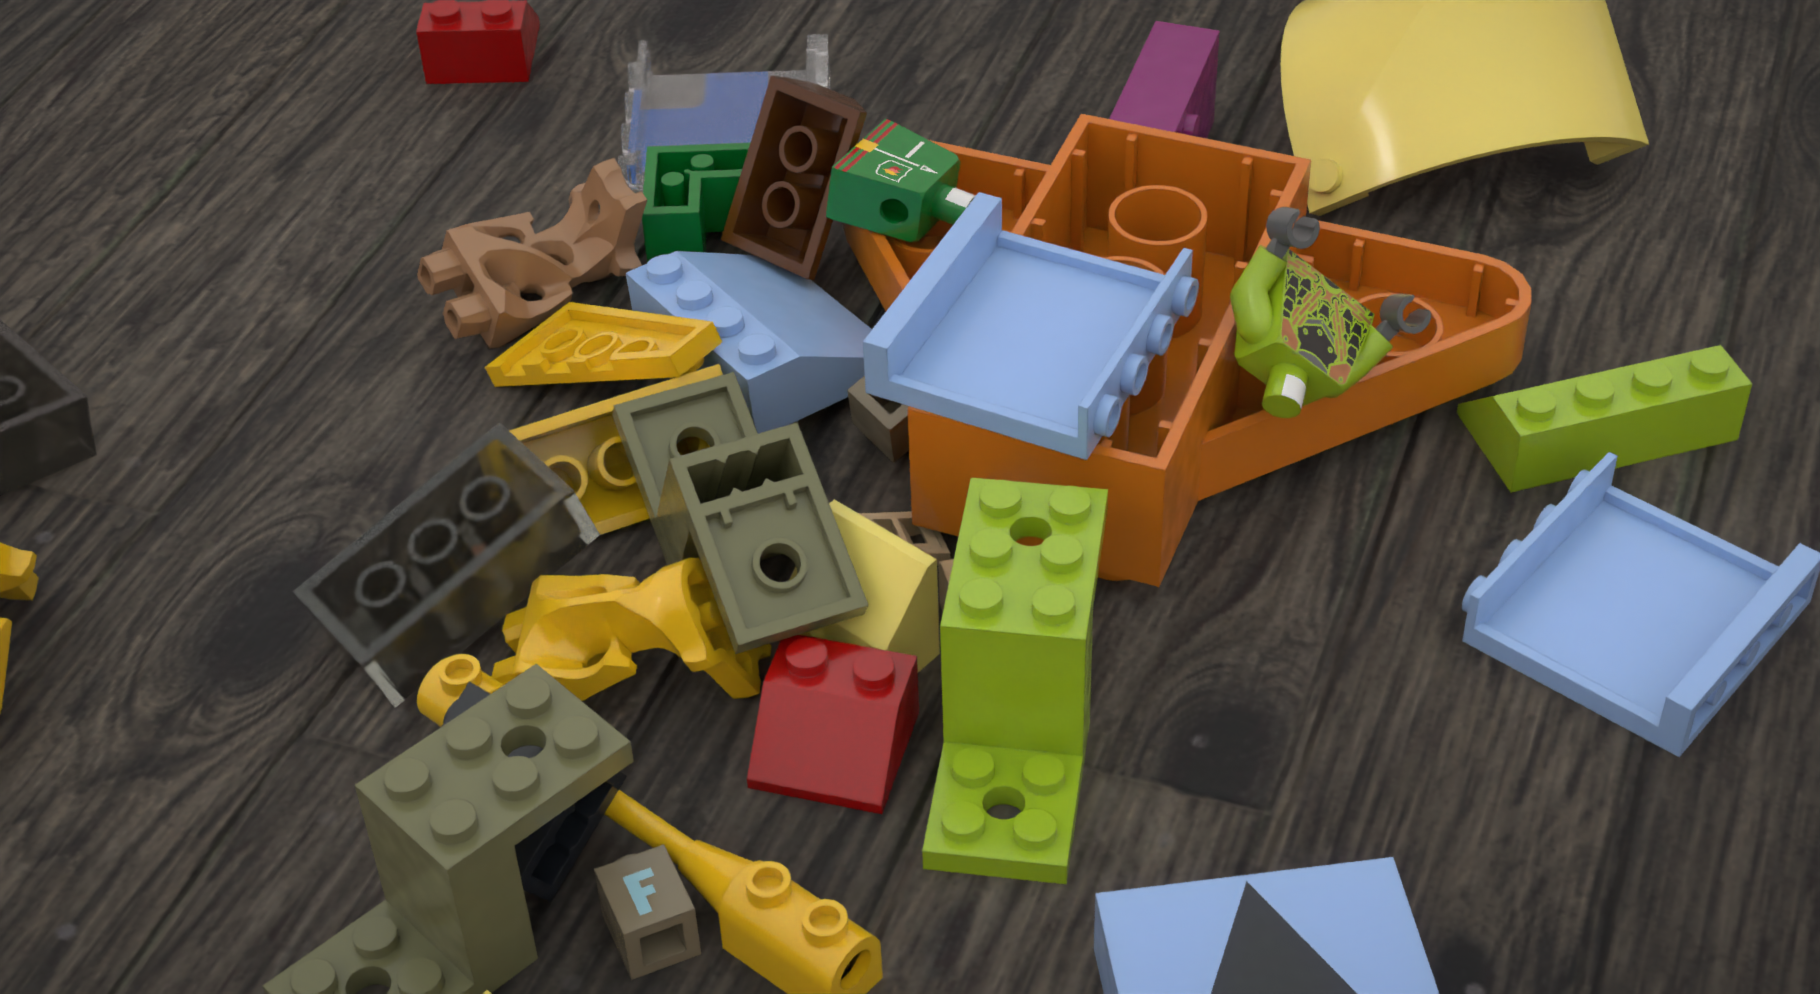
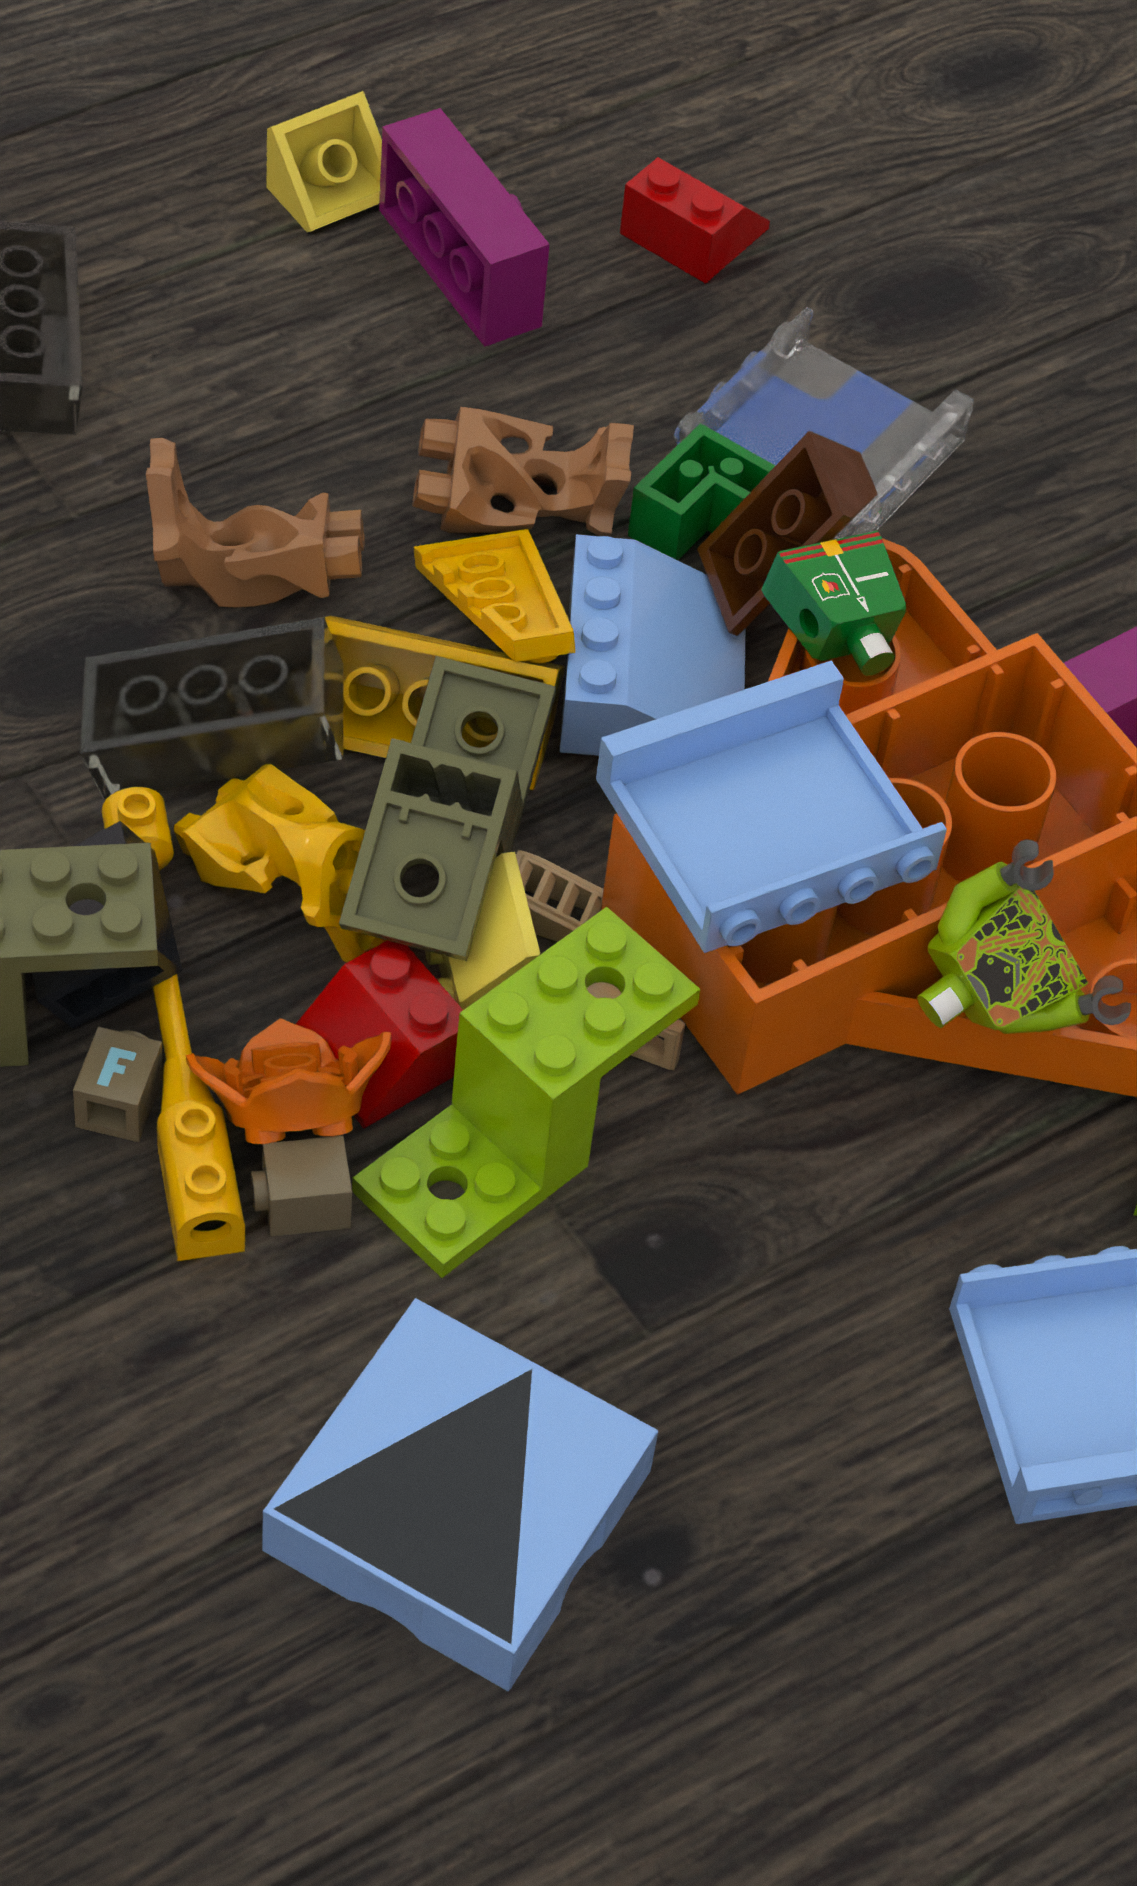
camera: 30 degrees right, 10 degrees up
none -> medium nougat hips [146,438,365,607]
none -> orange brick [186,1018,392,1144]
none -> dark tan brick [251,1136,352,1237]
none -> light yellow slope [266,91,382,232]
none -> magenta brick [379,108,550,347]

